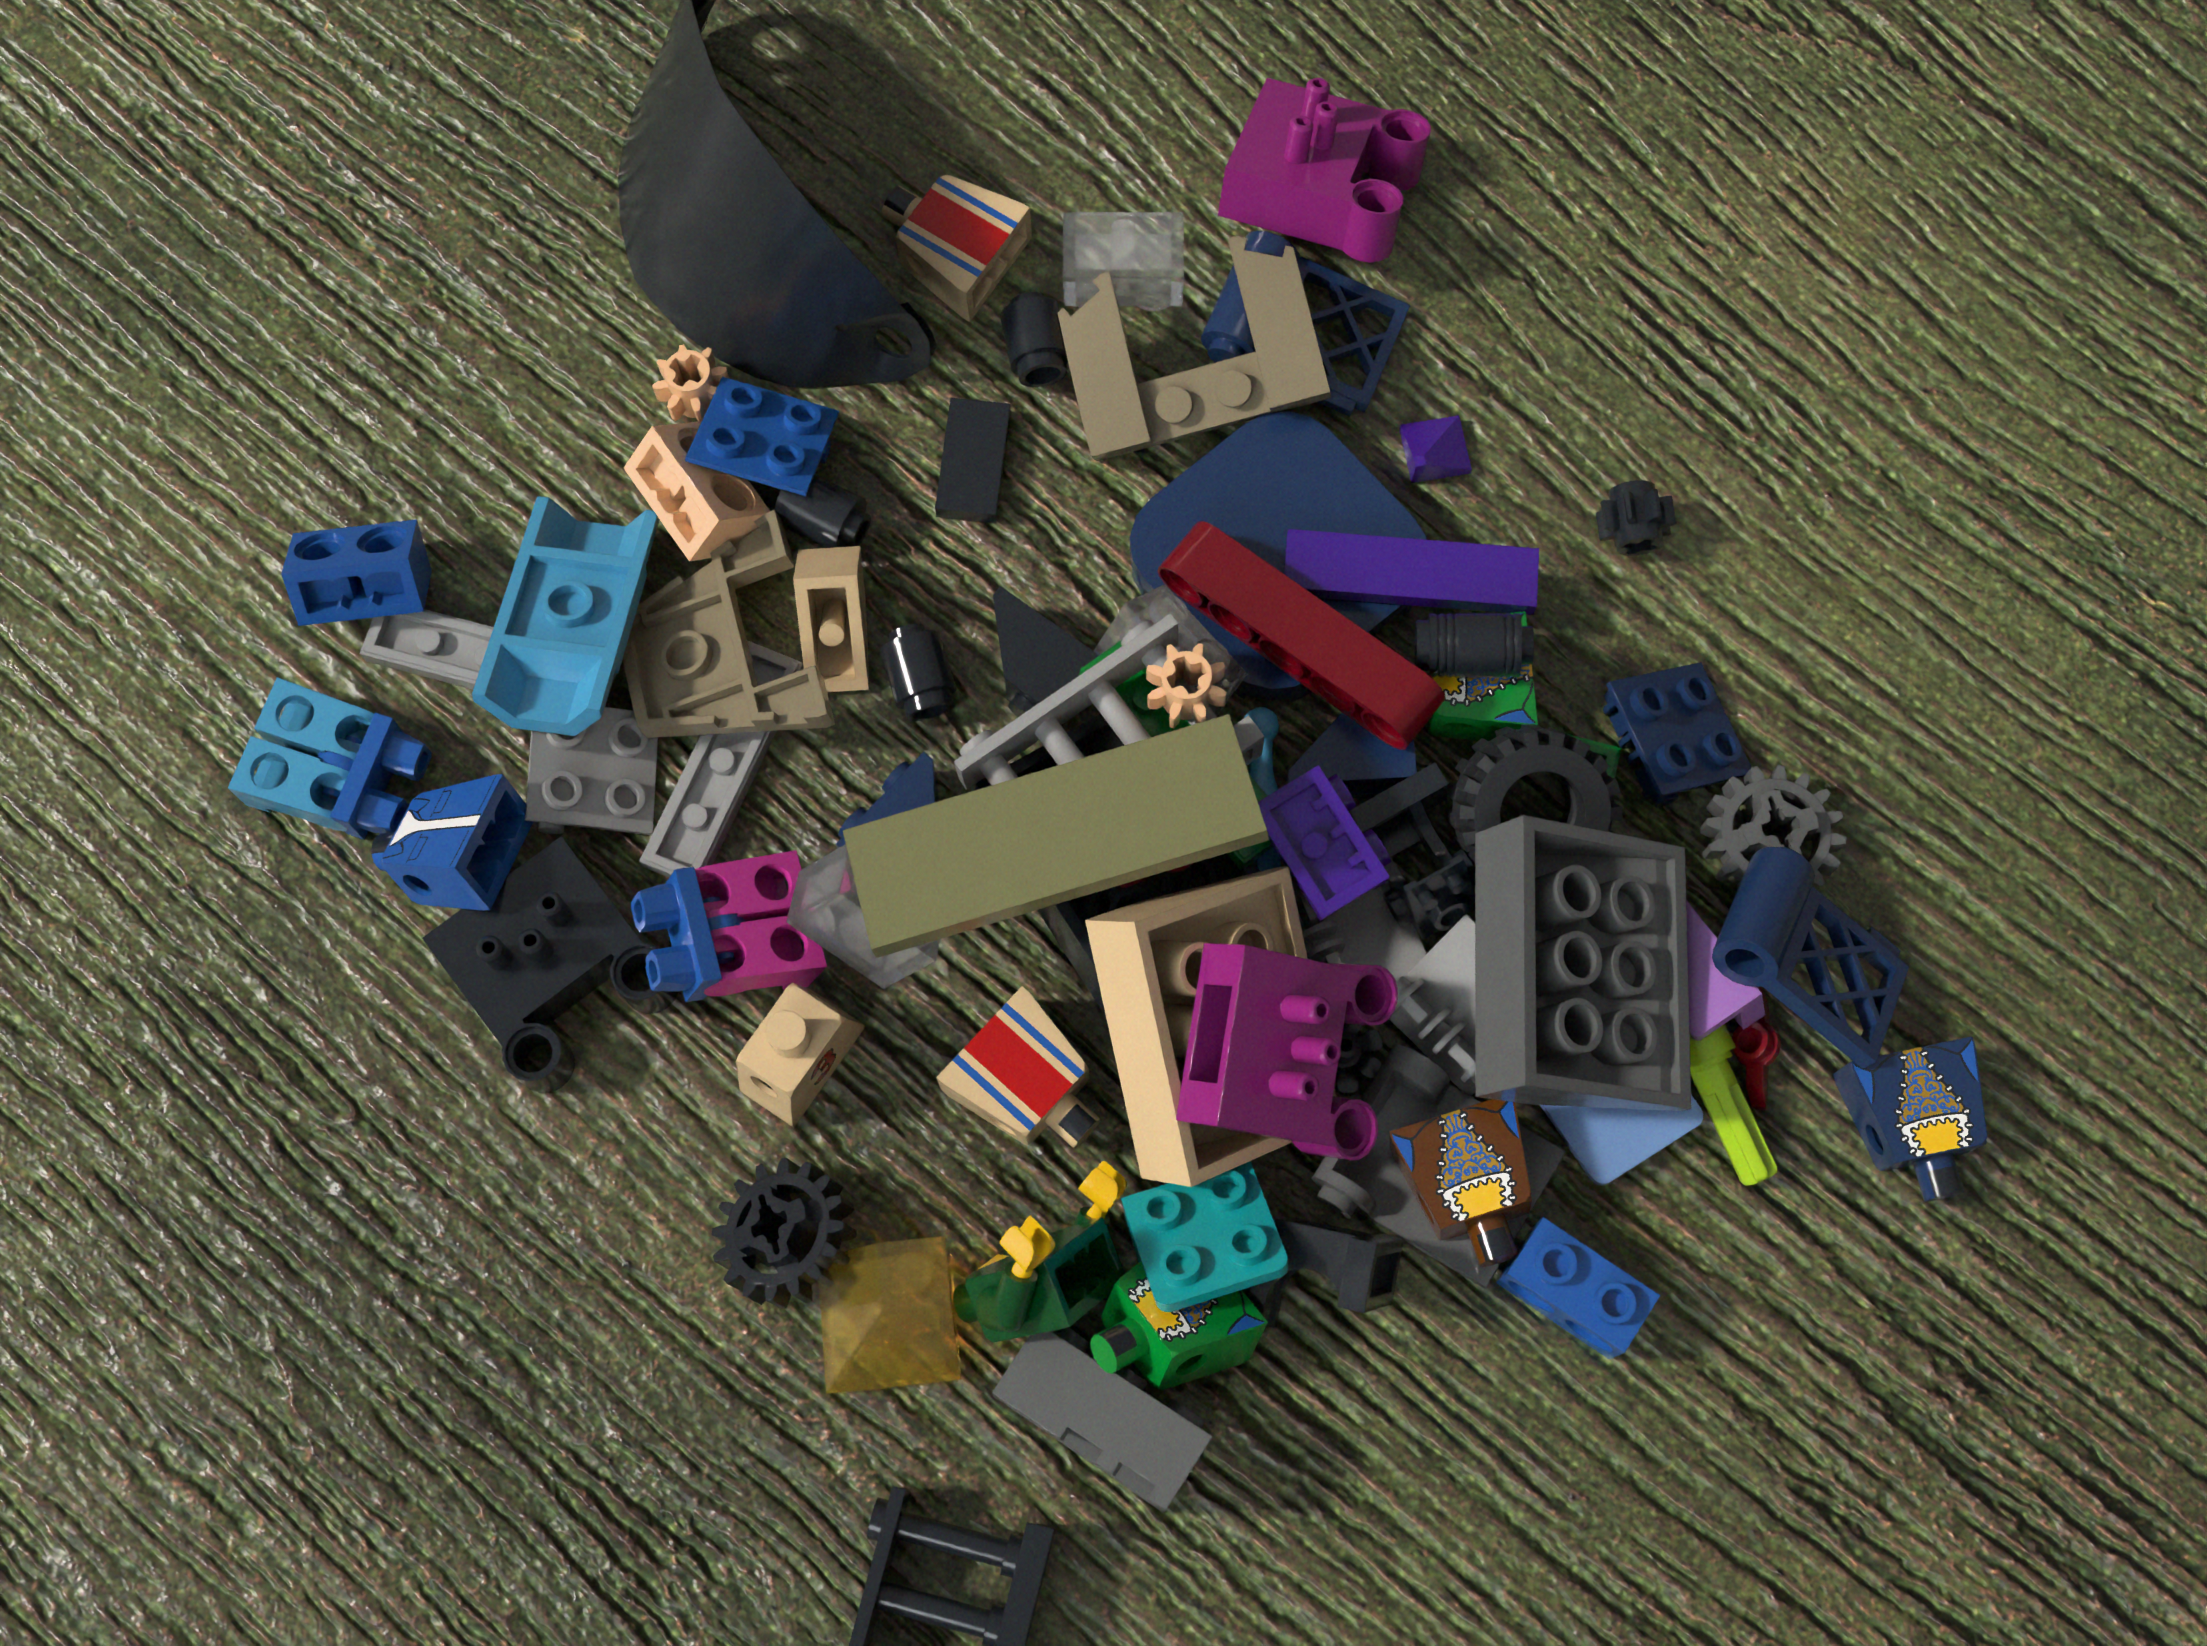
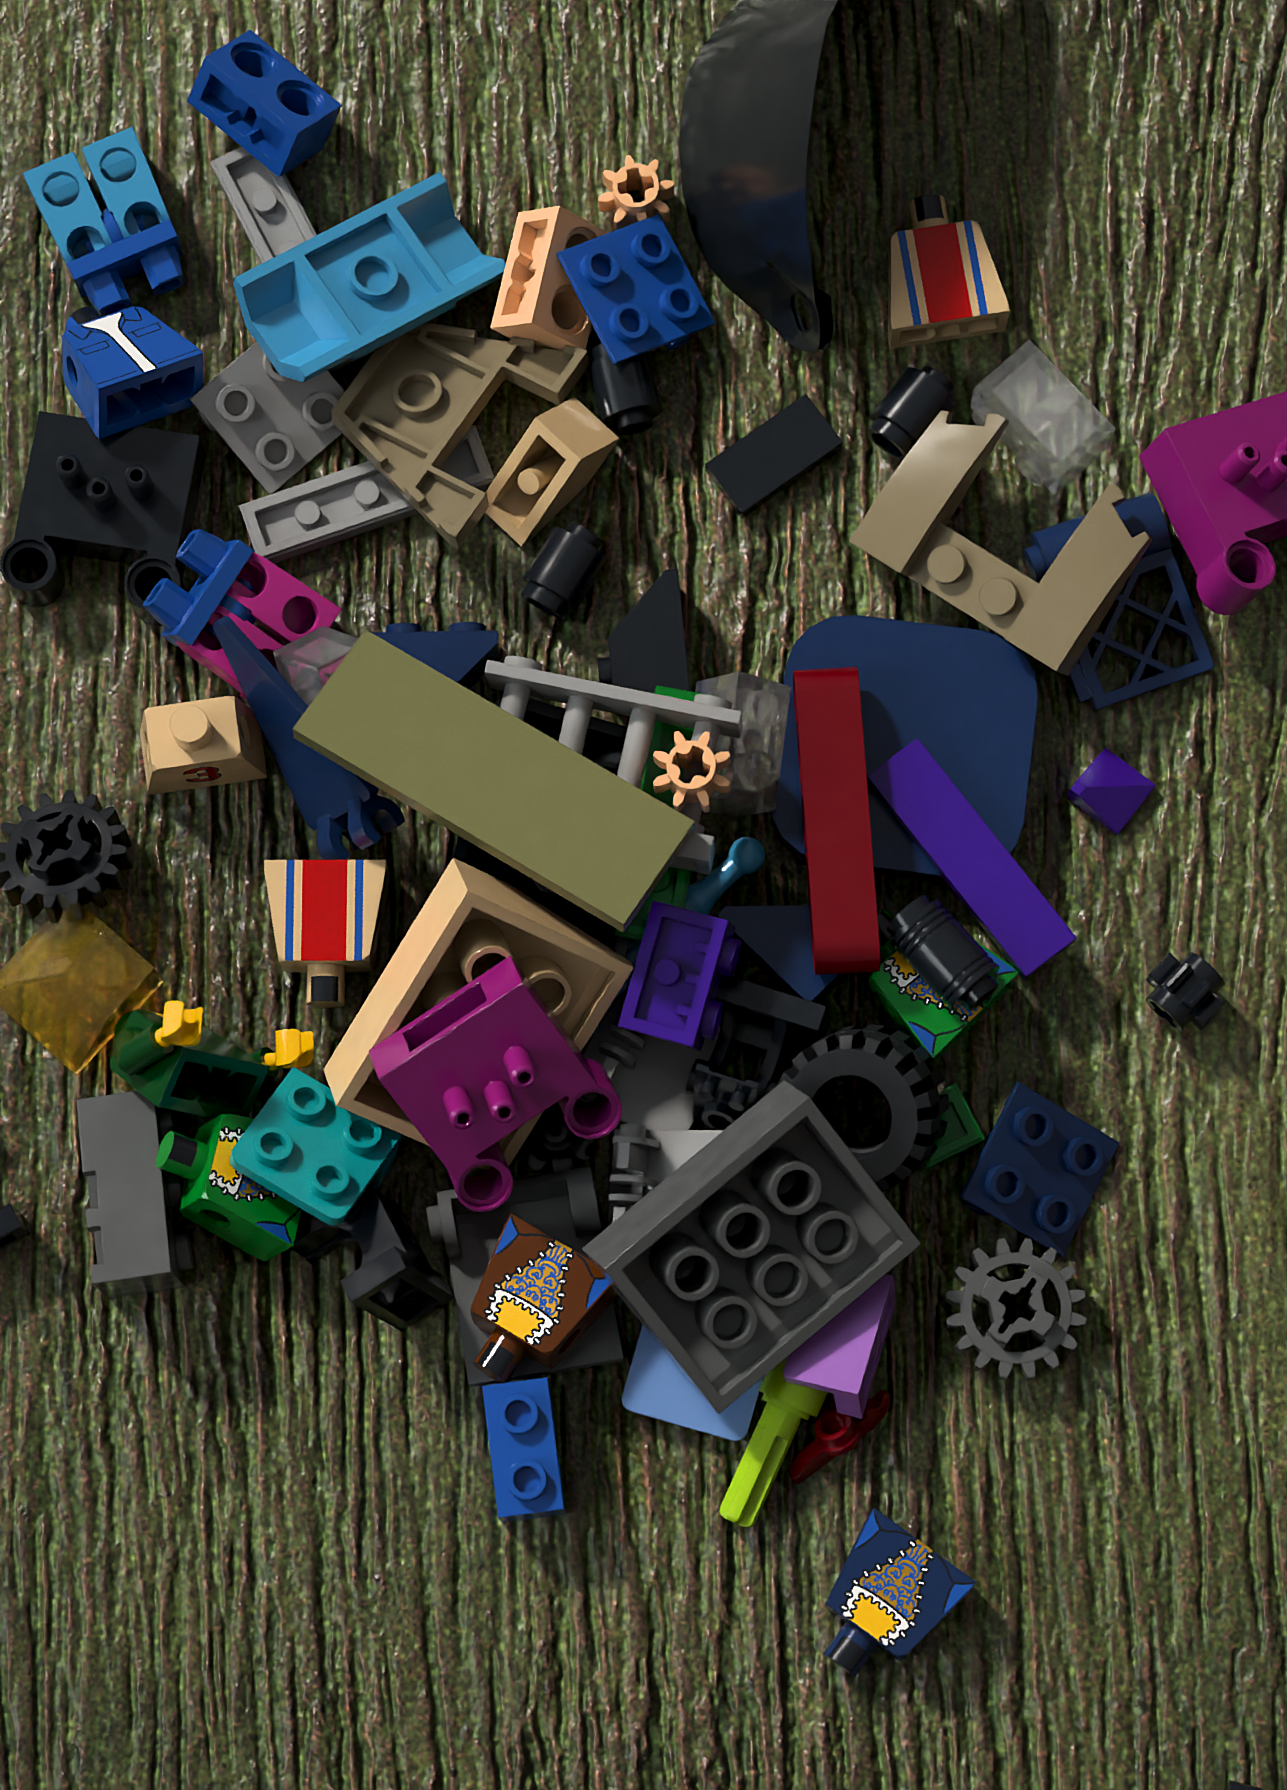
camera: 50 degrees right, 5 degrees up
dark blue piece [1712,847,1909,1068] -> none
none -> dark blue flag [213,616,405,860]

